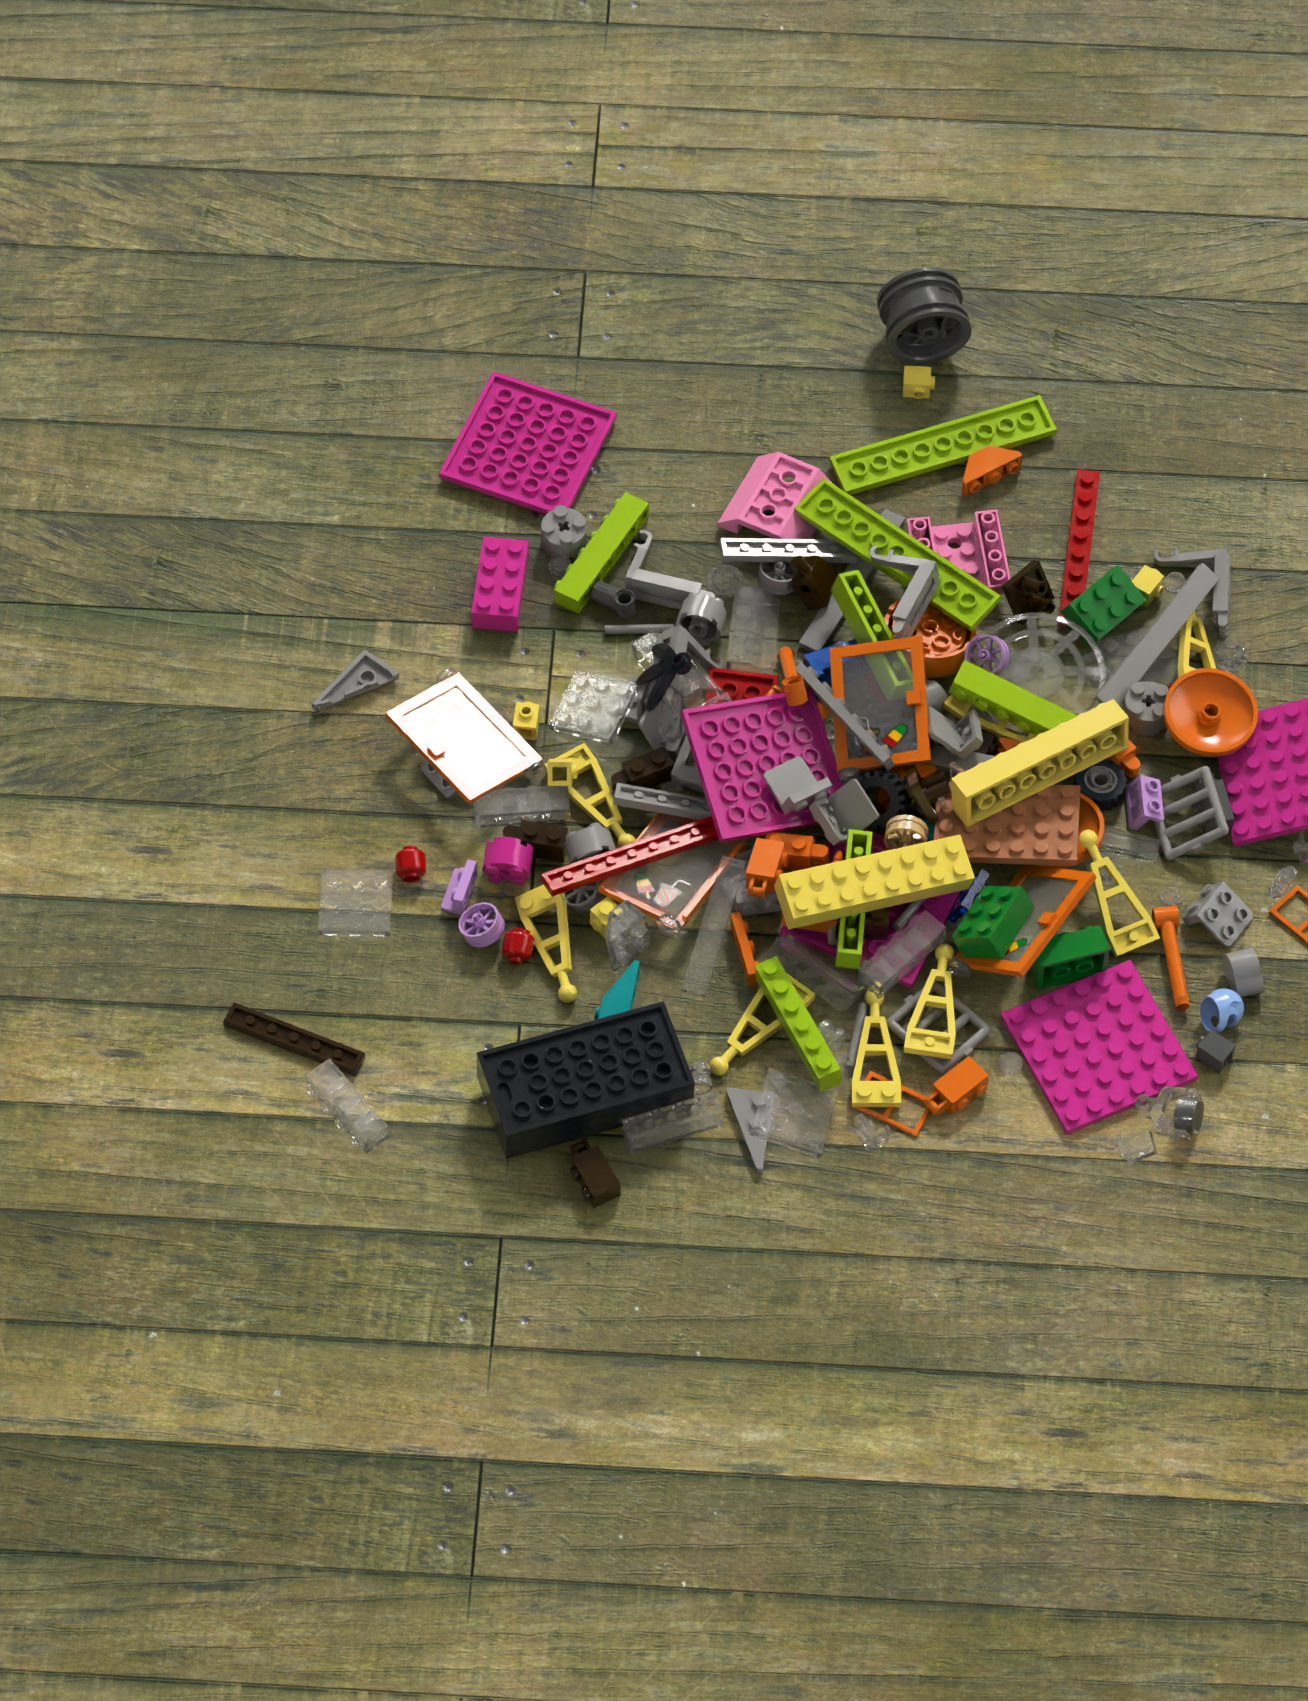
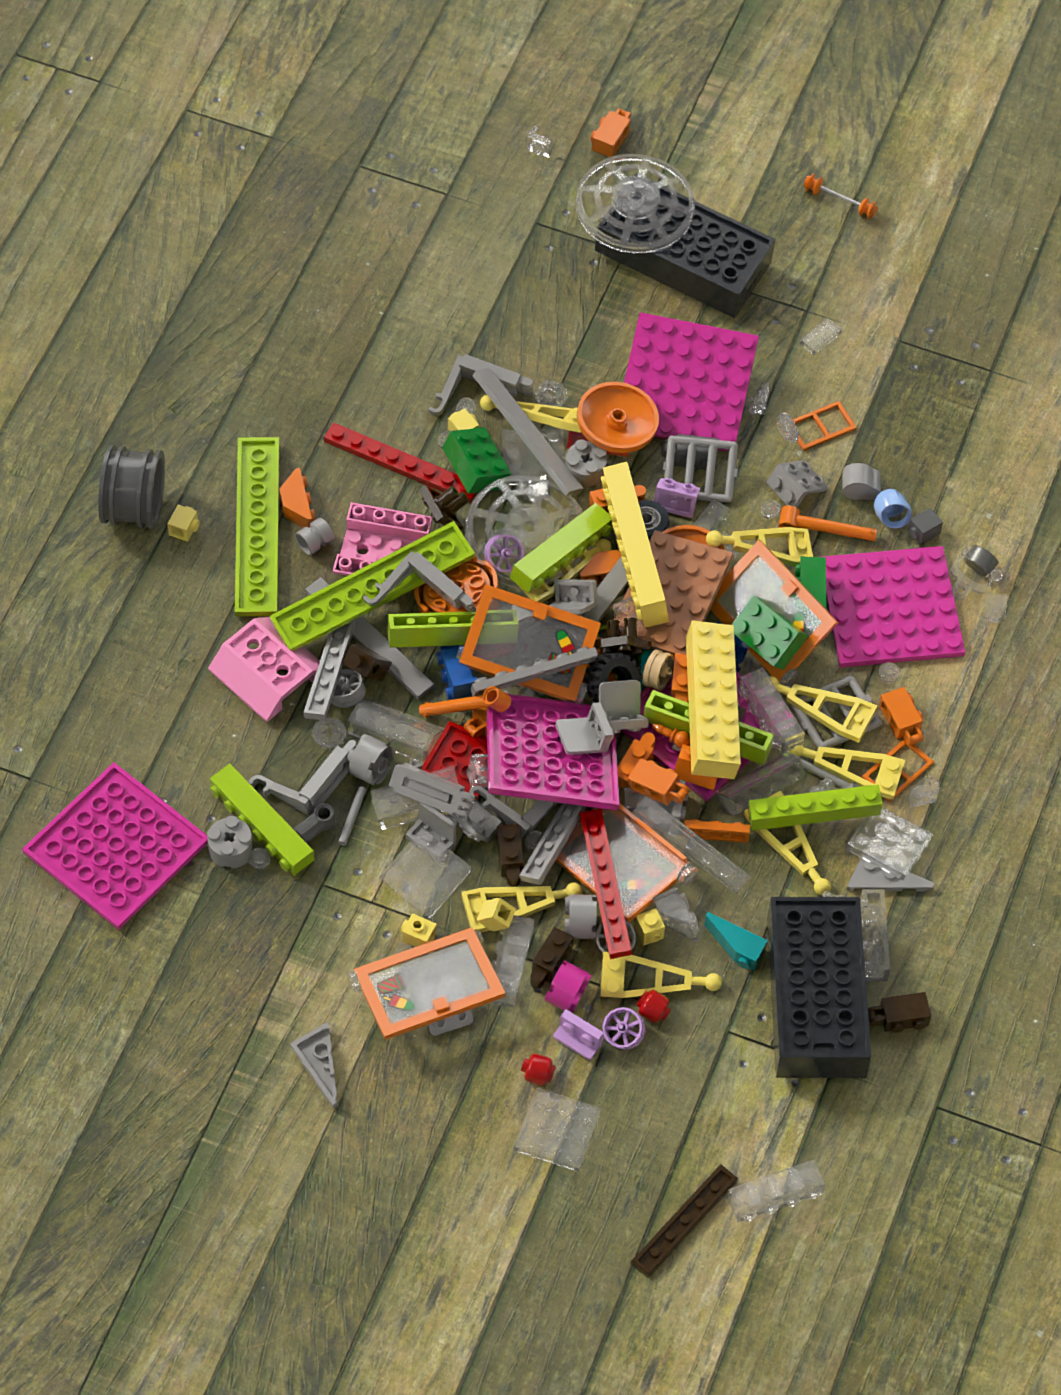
camera: 75 degrees left, 0 degrees up
dark pink brick [471,537,529,632] -> none
black plant [636,643,692,712] -> none
none -> light grey wheel [295,518,335,556]

